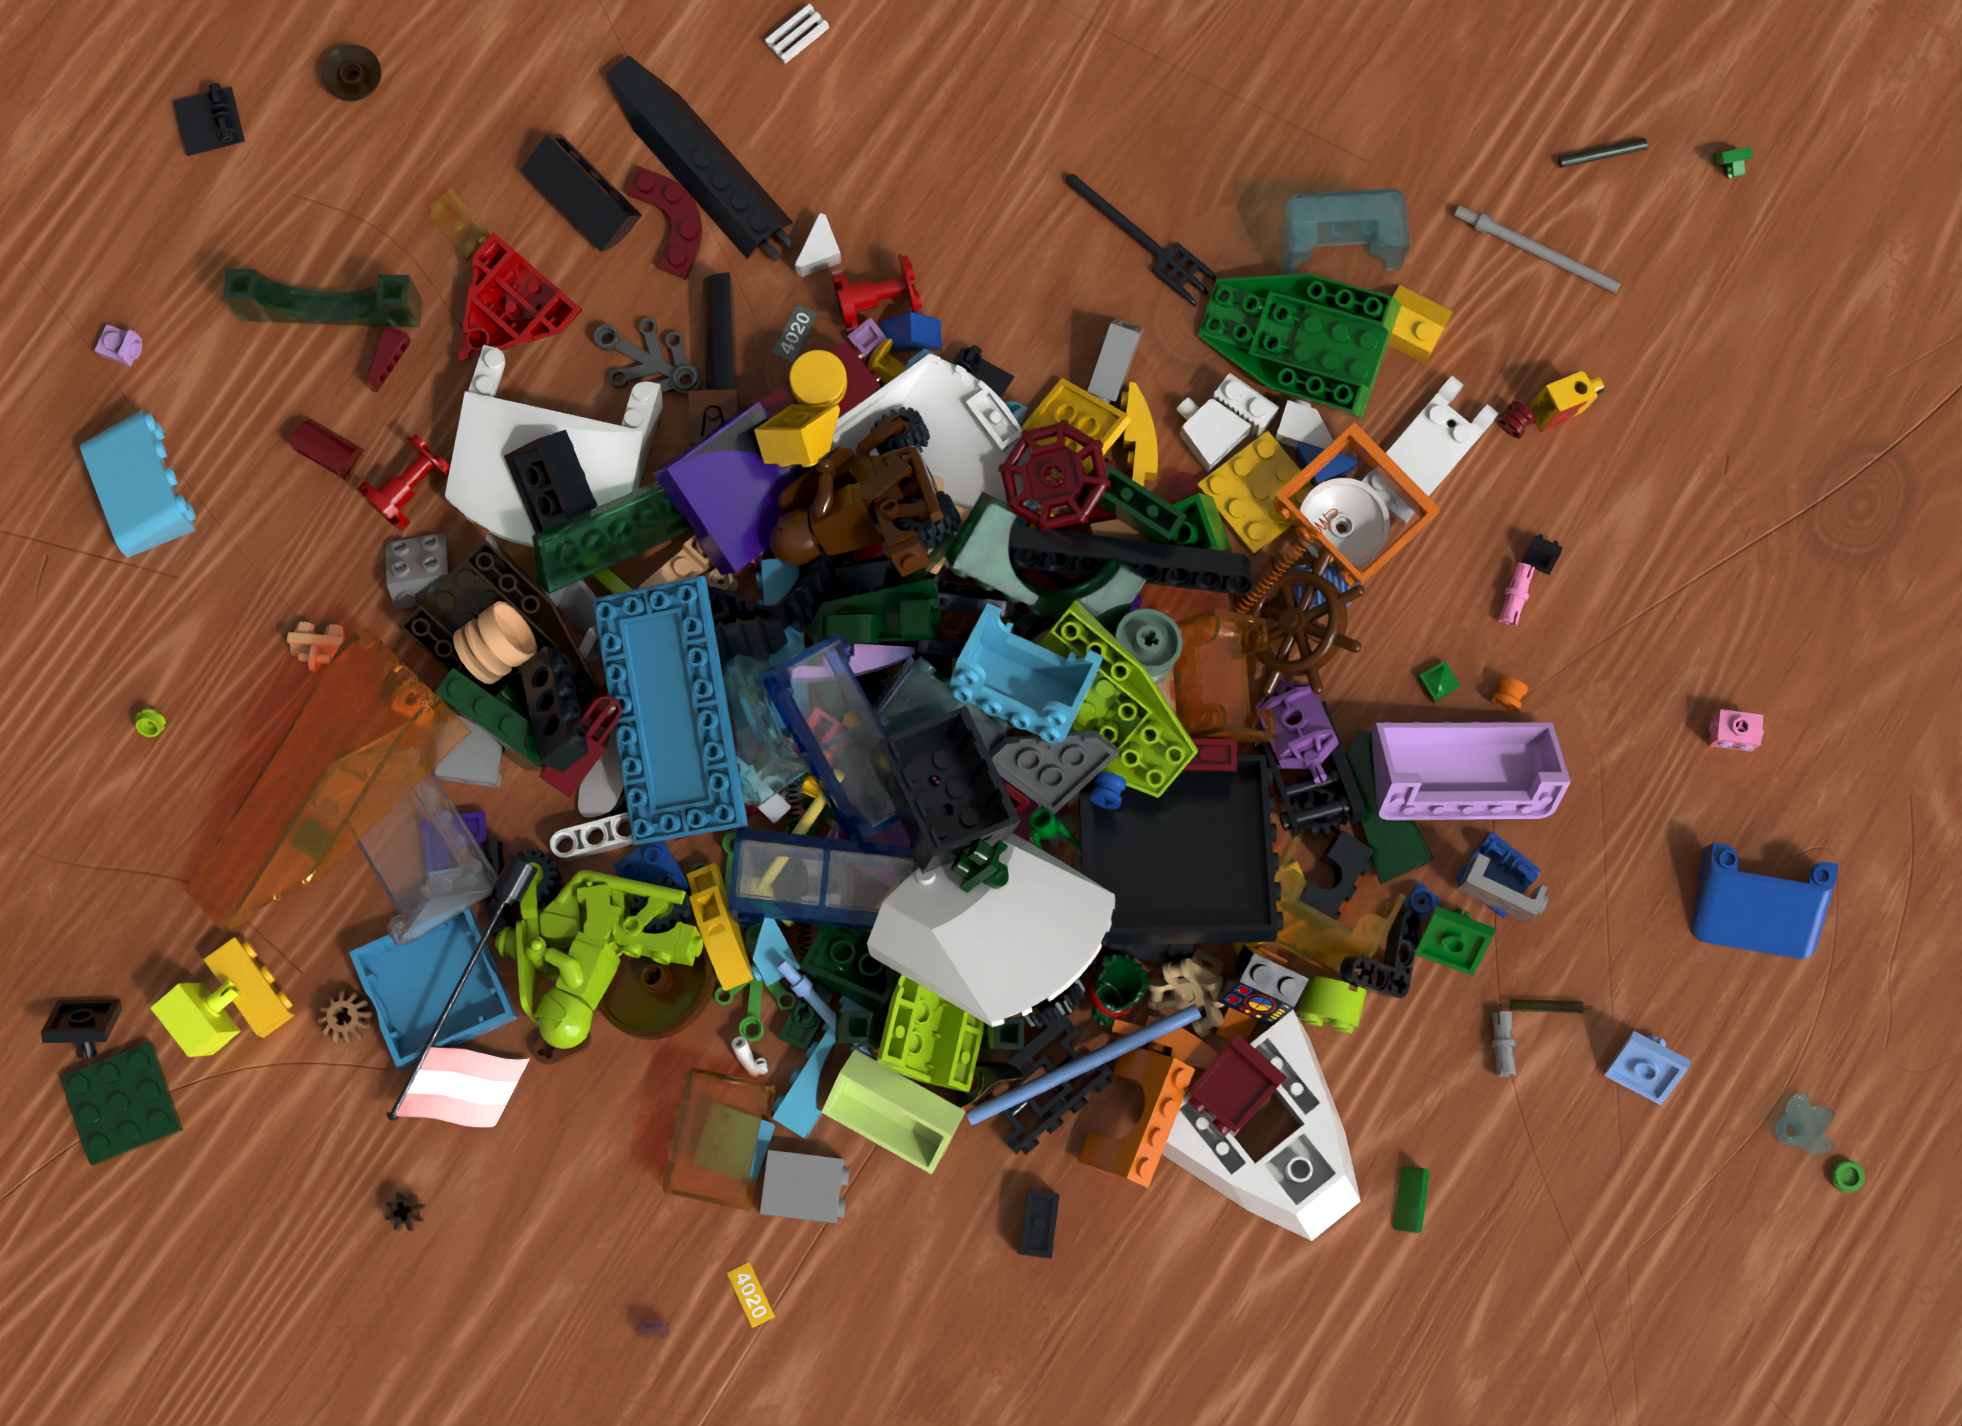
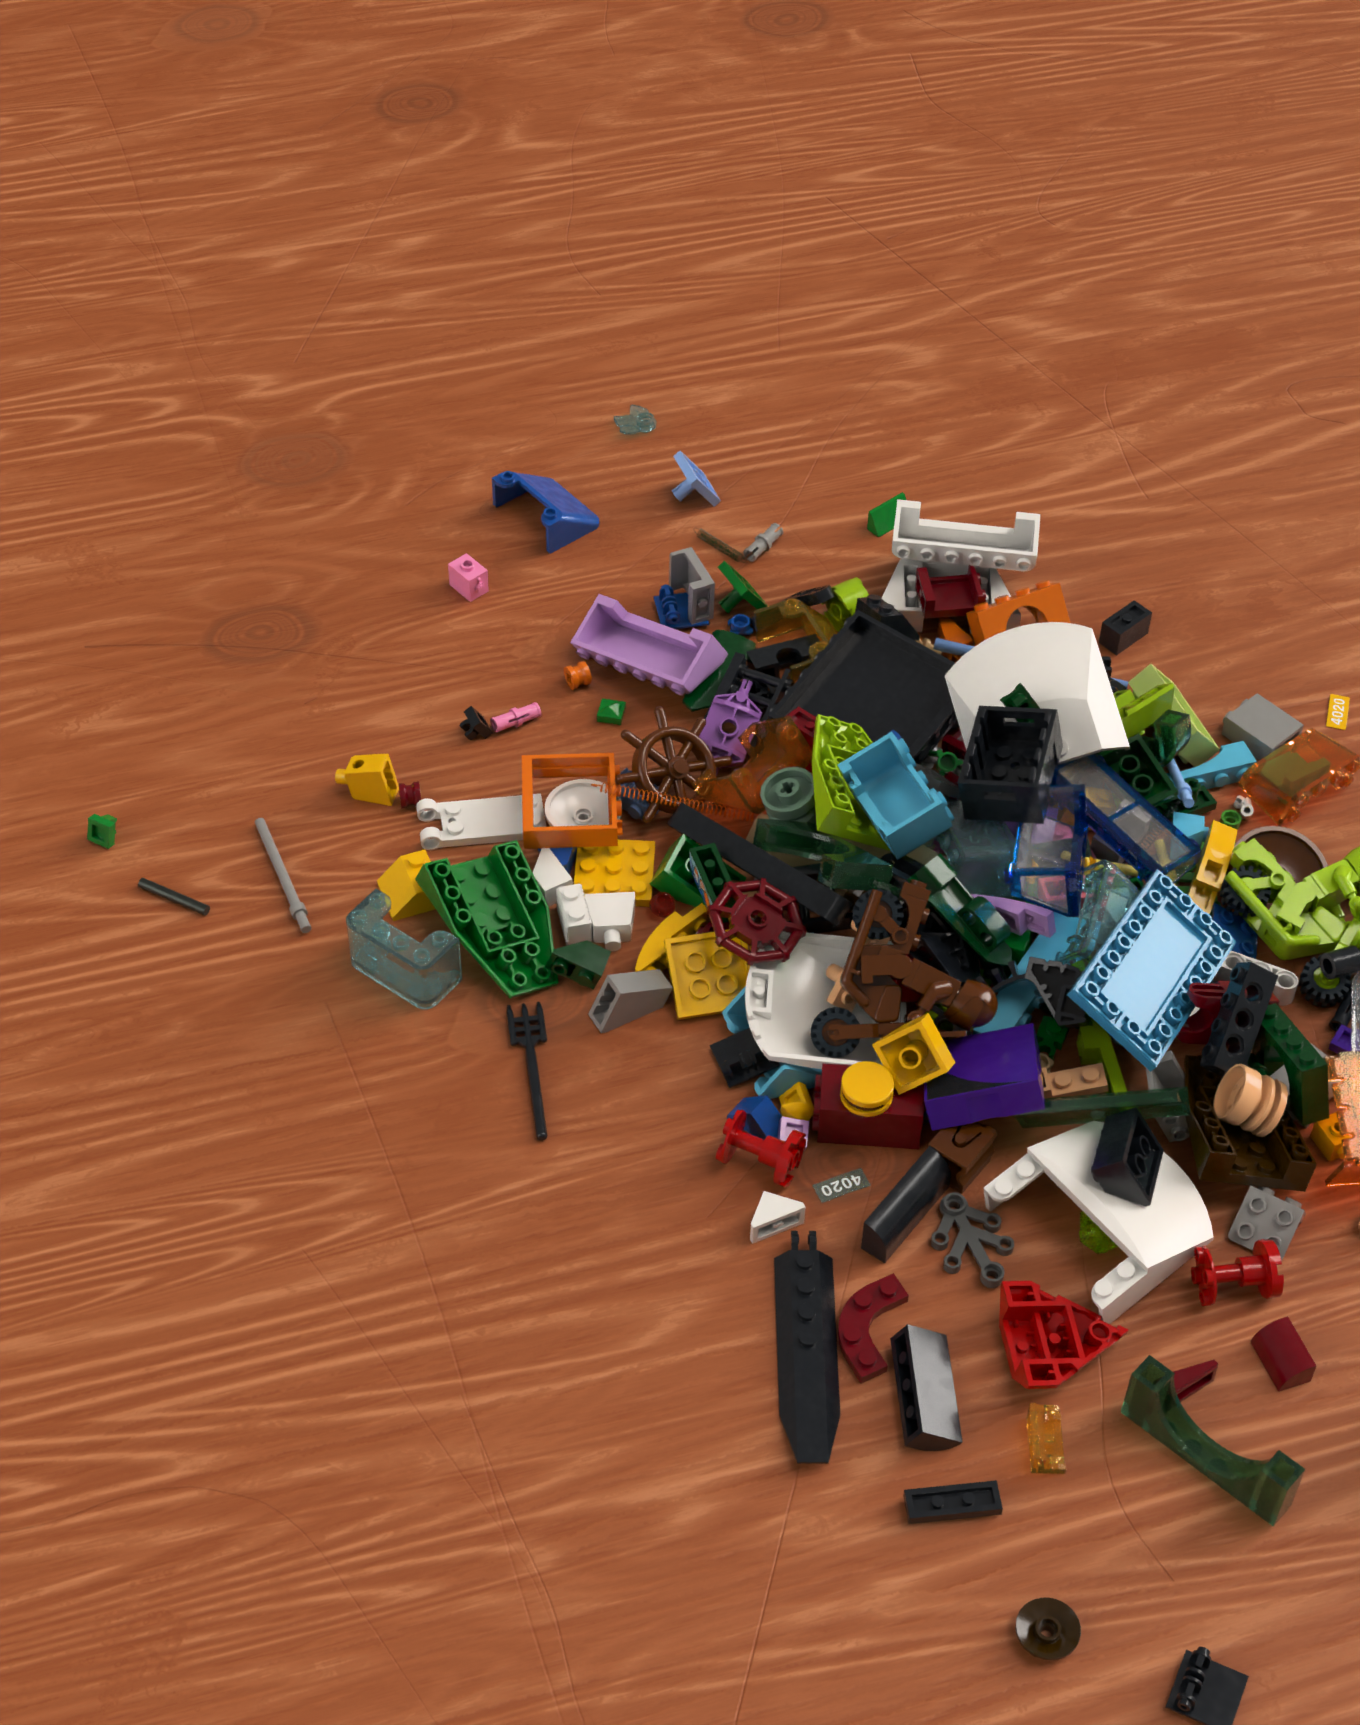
camera: 140 degrees left, 30 degrees down
white tile [765,3,829,64] -> none
bright green tile [1830,1161,1865,1193] -> none
none -> dark green slope [545,940,611,990]
none -> white windscreen [892,499,1040,572]
none -> black plate [903,1480,1003,1524]

